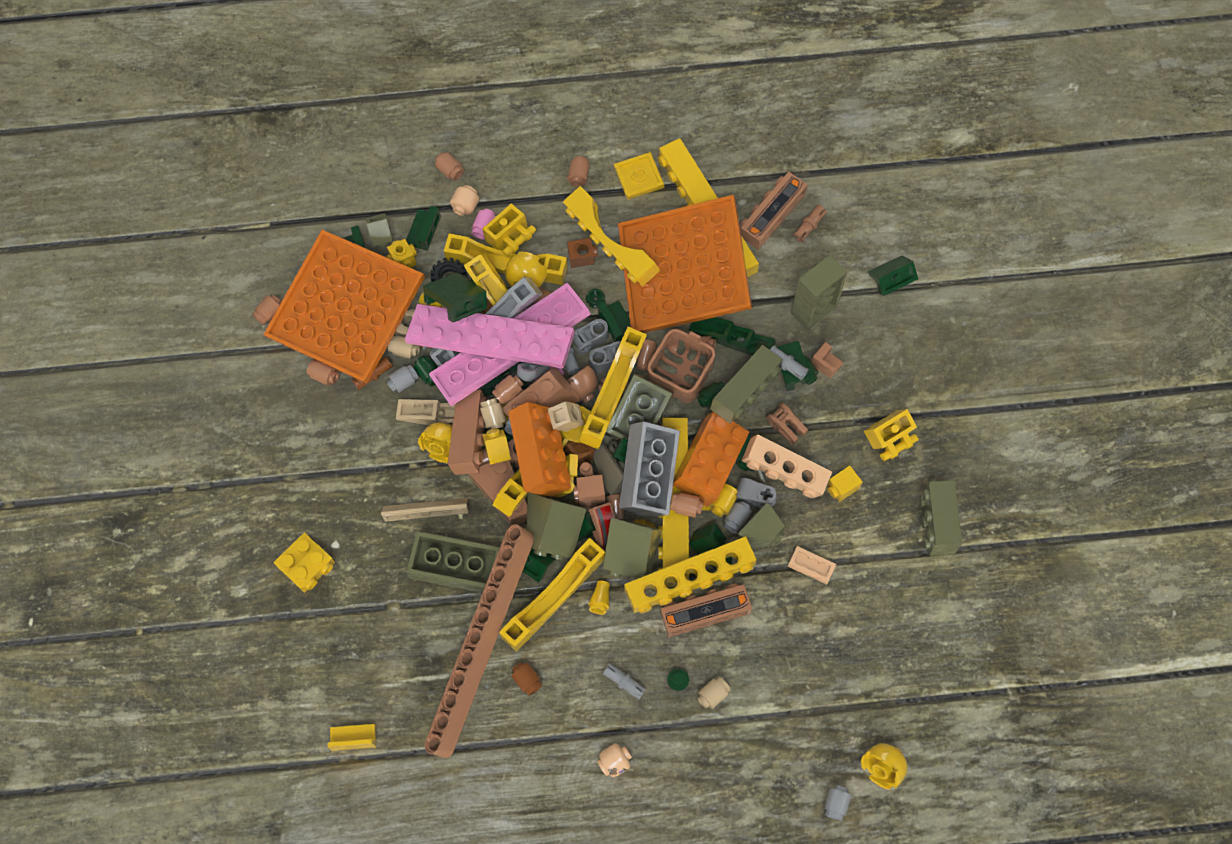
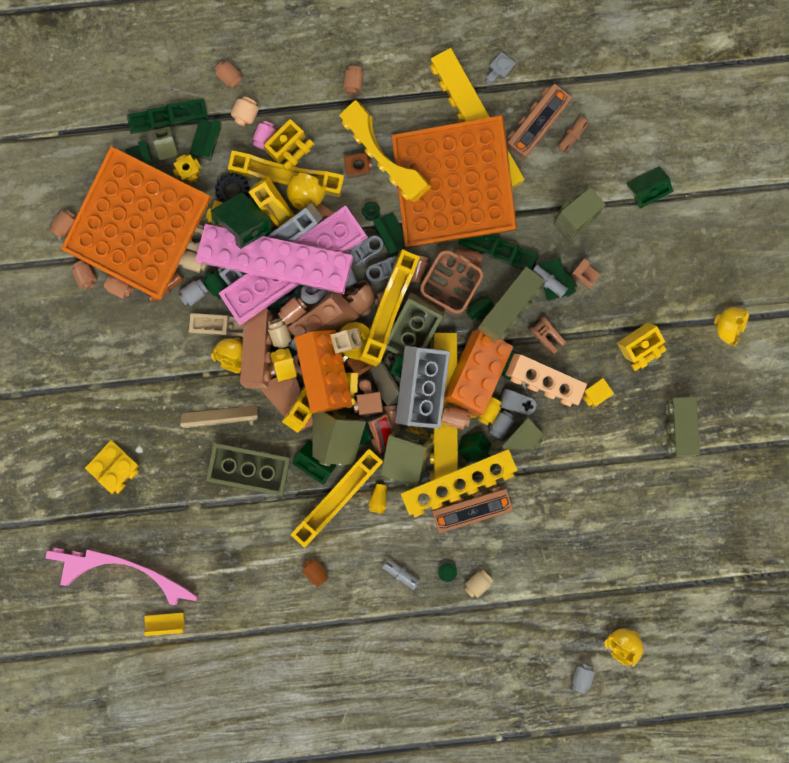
camera: 10 degrees left, 15 degrees up
nougat beam [425,524,534,758] -> none
light nougat head [597,743,632,778] -> none
yellow tile [614,152,664,200] -> none
light nougat plate [788,546,836,585] -> none
none -> bright pink slope [46,548,198,605]
none -> nougat brick [72,260,97,290]
none -> dark green slope [126,98,208,134]
none -> light grey plate [485,52,516,86]
none -> yellow cylinder [714,307,749,346]

